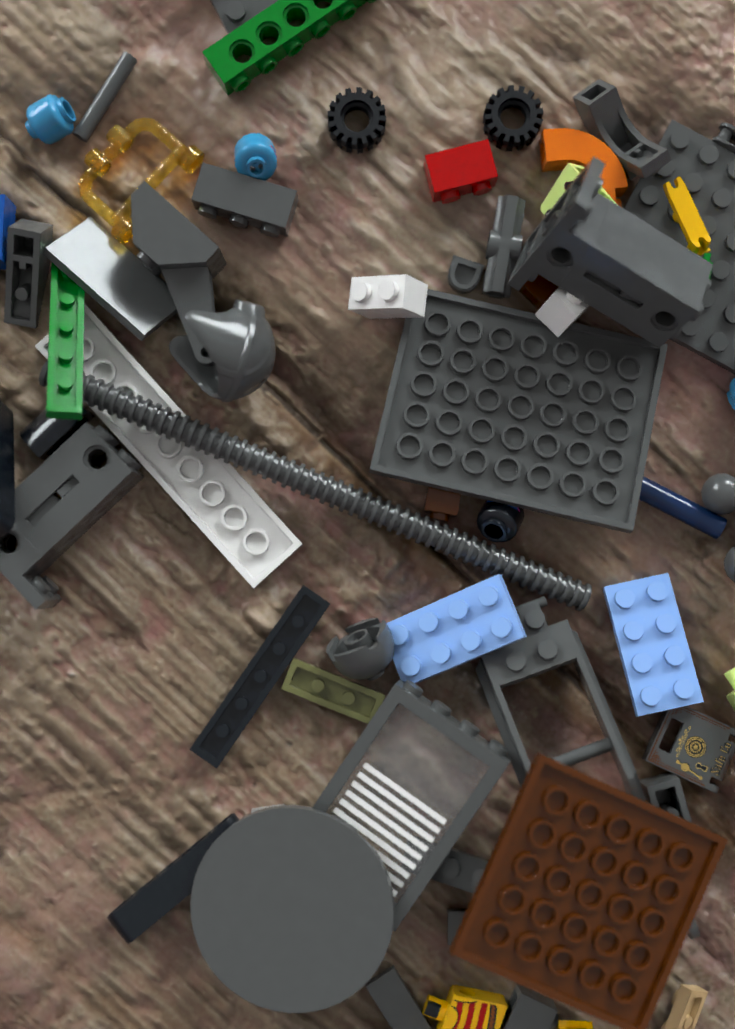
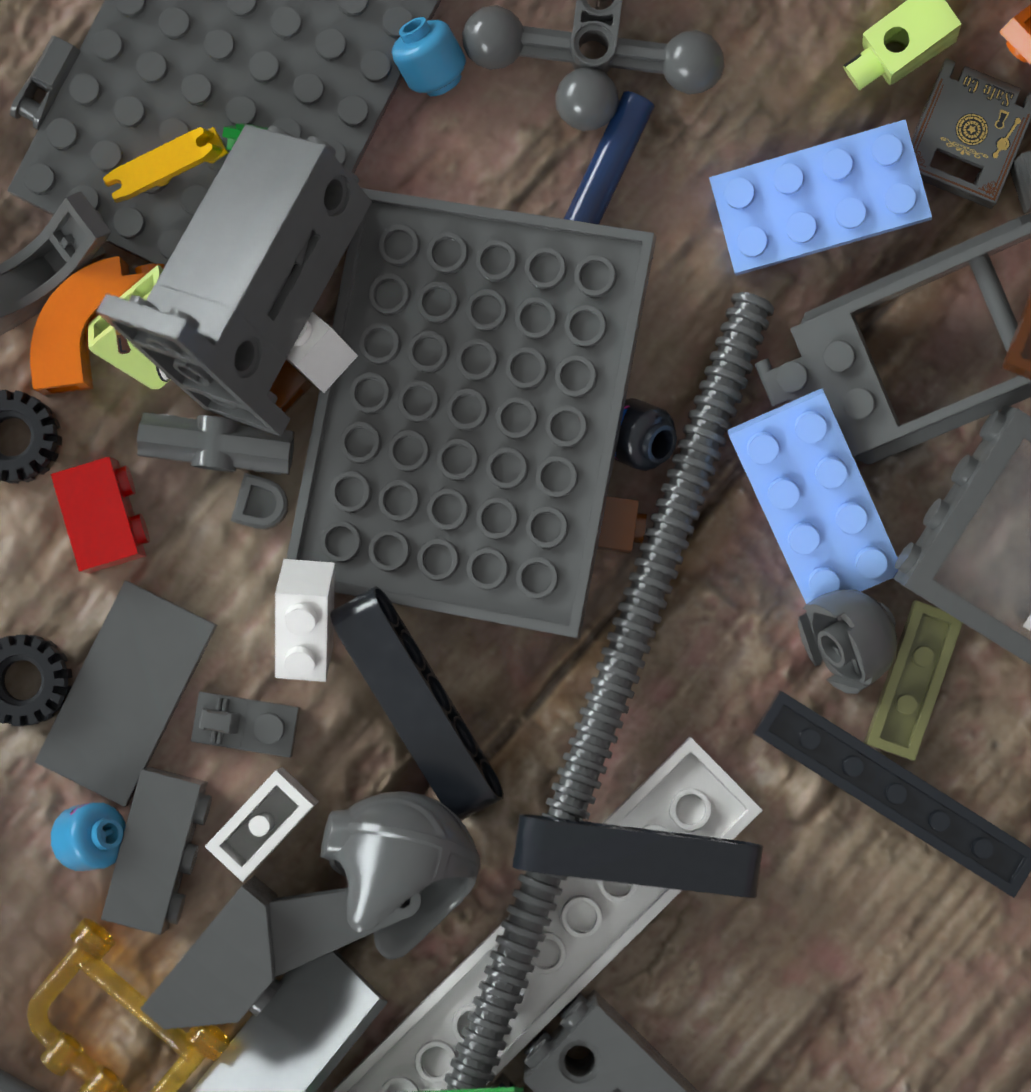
camera: 90 degrees left, 0 degrees up
none -> dark grey tile [35,580,217,807]
none -> dark grey hinge [191,691,300,758]
none -> white brick [205,767,319,882]
none -> black beam [330,586,504,821]
none -> black beam [512,814,763,898]

